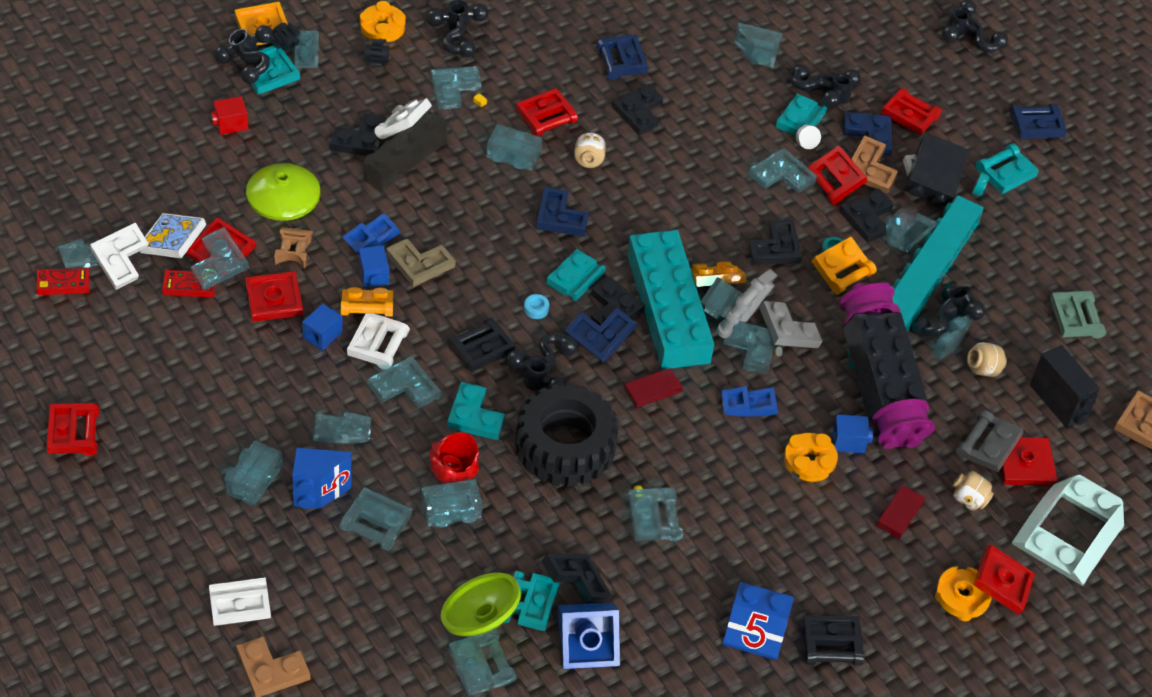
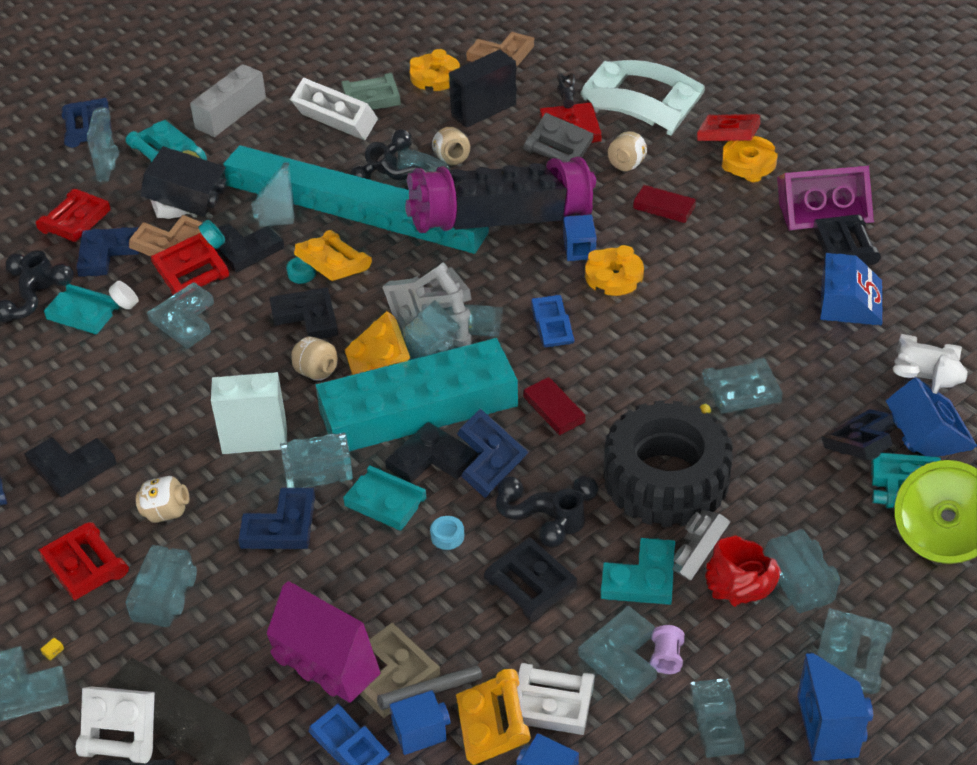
camera: 90 degrees left, 5 degrees down
none -> clear light blue plate [87,107,119,181]
none -> light grey brick [190,64,266,137]
none -> teal tile [198,220,225,249]
none -> light aqua brick [211,372,287,454]
none -> magenta slope [267,581,381,703]
none -> clear light blue brick [280,432,353,488]
none -> white brick [290,78,378,141]
none -> tan head [291,337,337,380]
none -> dark grey piece [377,665,482,710]
none -> light orange plate [410,49,460,91]
none -> black piece [557,73,575,108]
none -> lavender bush [650,625,685,674]
none -> light grey plate [672,510,731,580]
none -> magenta slope [777,166,874,230]
none -> white animal [893,334,968,394]

